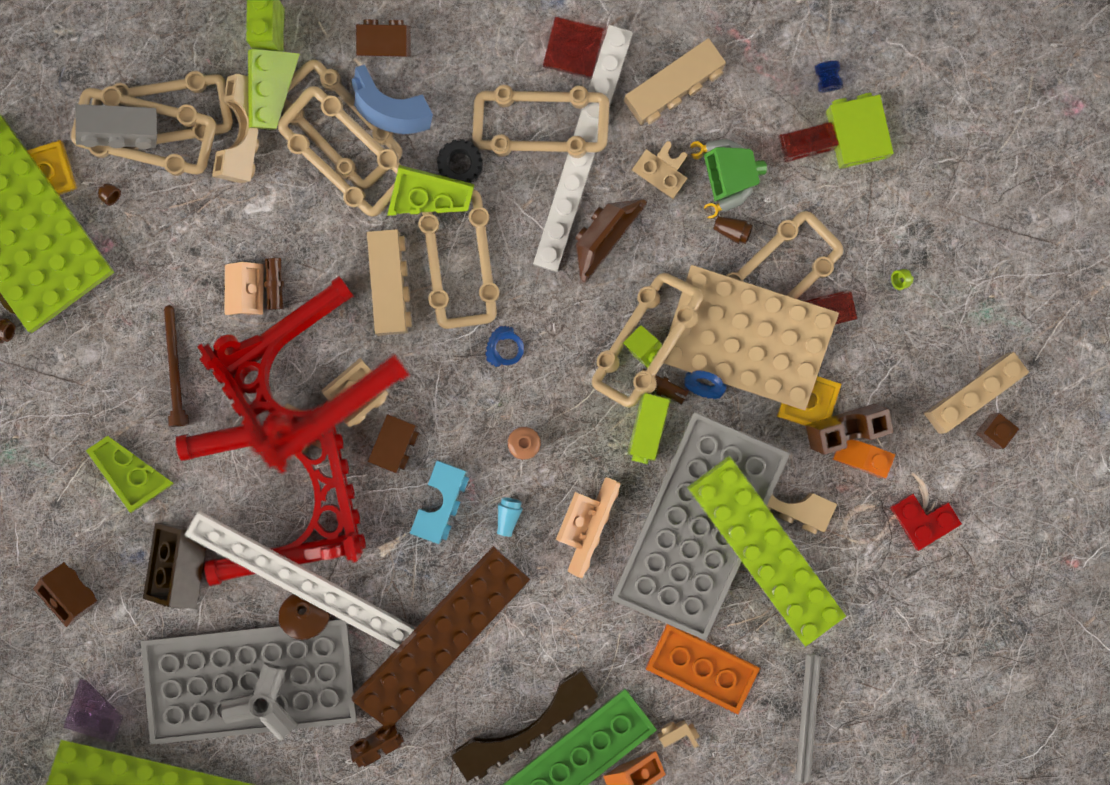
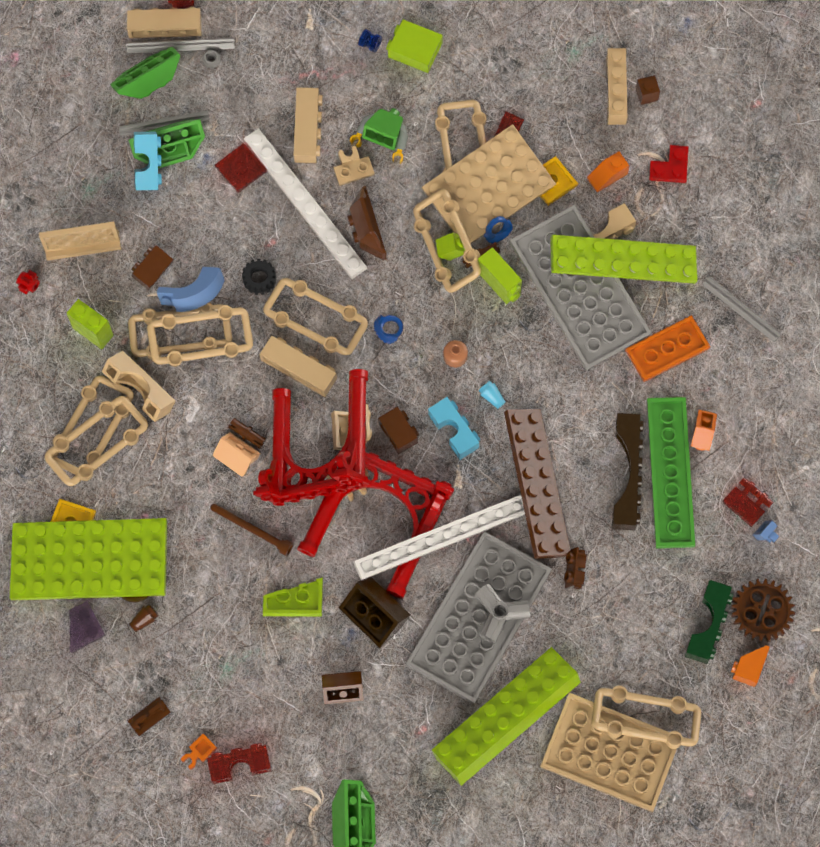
camera: 50 degrees left, 15 degrees down
clear purple wing [63,679,123,743] -> none
light grey brick [75,104,157,149] -> none
reddish brown hinge [98,183,121,206] -> none
lime wing [248,49,300,129] -> none
reddish brown dish [278,594,330,640] -> none
lime wing [387,165,474,216] -> none
tan bar [472,85,609,158] -> none
light nougat bracket [556,477,621,578] -> none
tan bracket [658,719,700,748] -> none
reddish brown cone [713,216,753,244] -> none
clear red hinge [779,122,839,163] -> none
reddish brown arch [806,404,893,455] -> none
lime hinge [891,269,914,290] -> none

